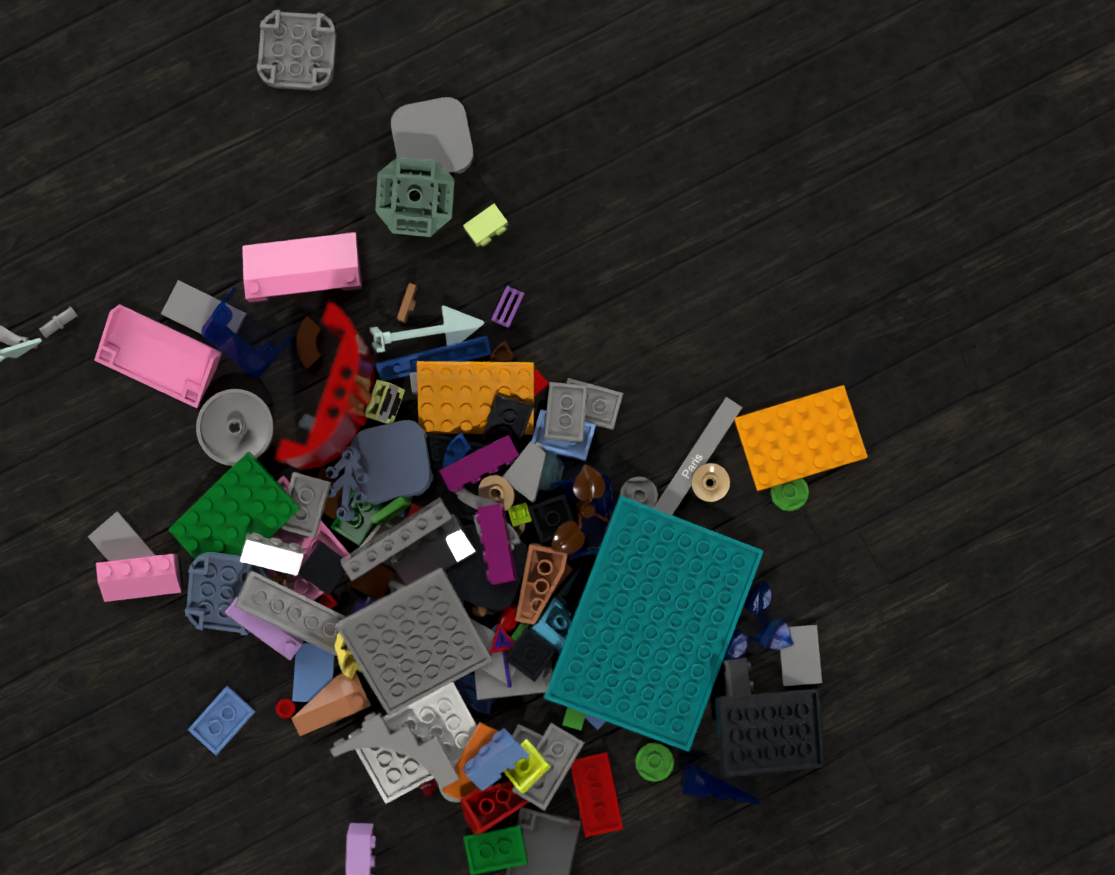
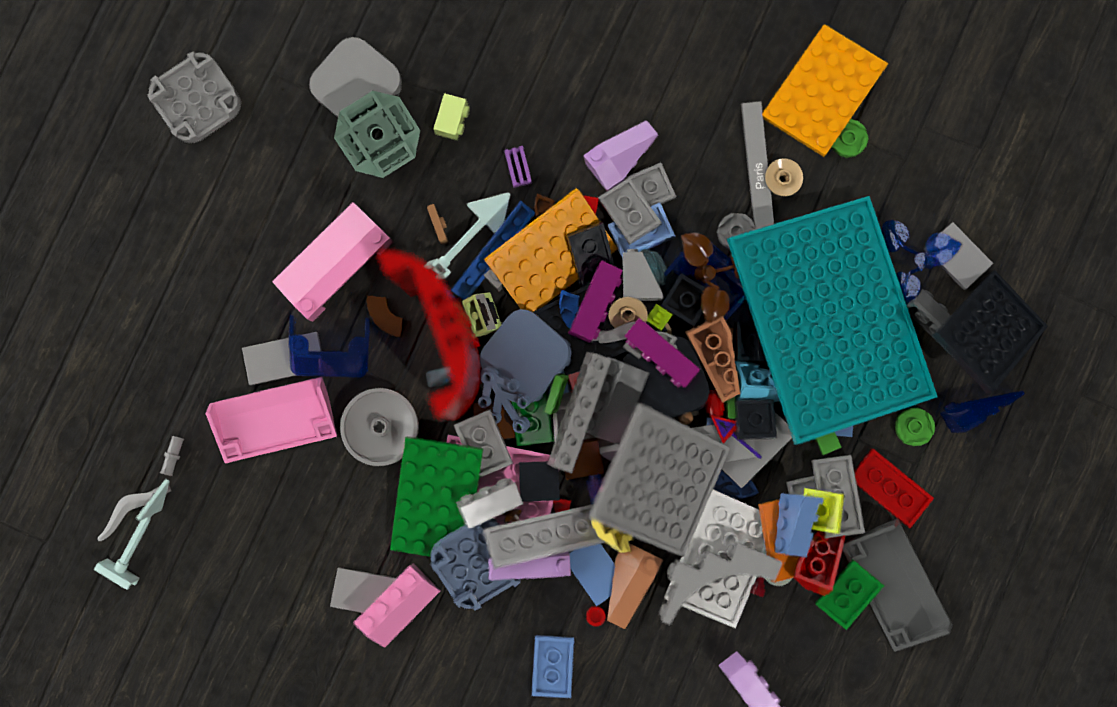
camera: 35 degrees left, 0 degrees up
none -> lavender wedge [584,121,658,191]

